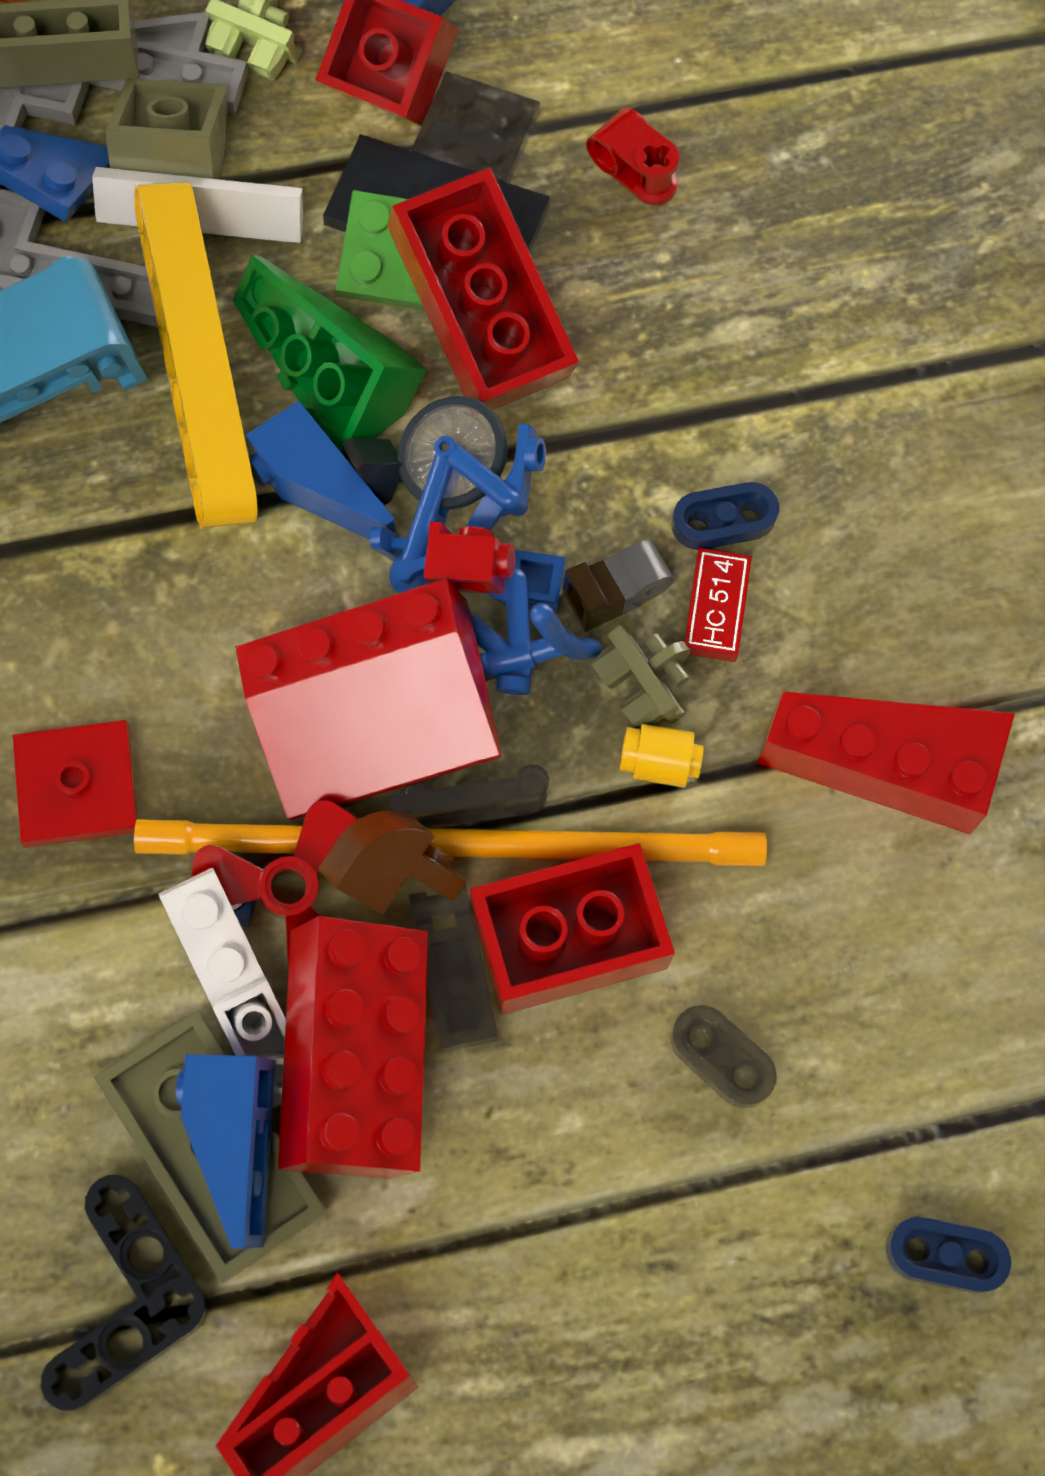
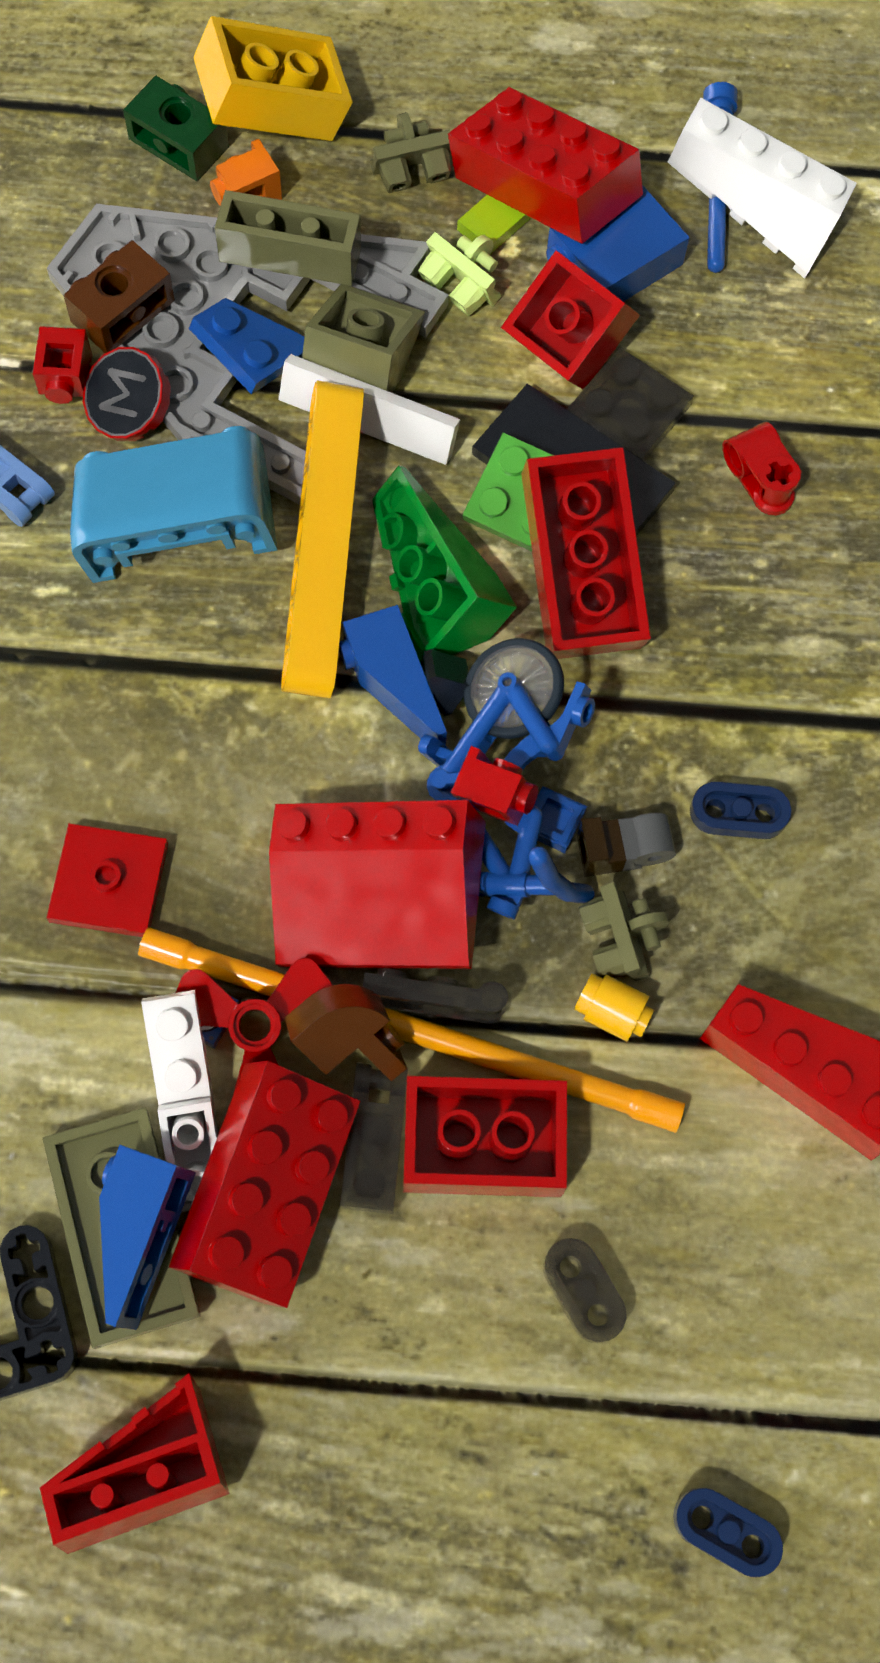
camera: 20 degrees right, 0 degrees up
red tile [684,548,752,662] -> none

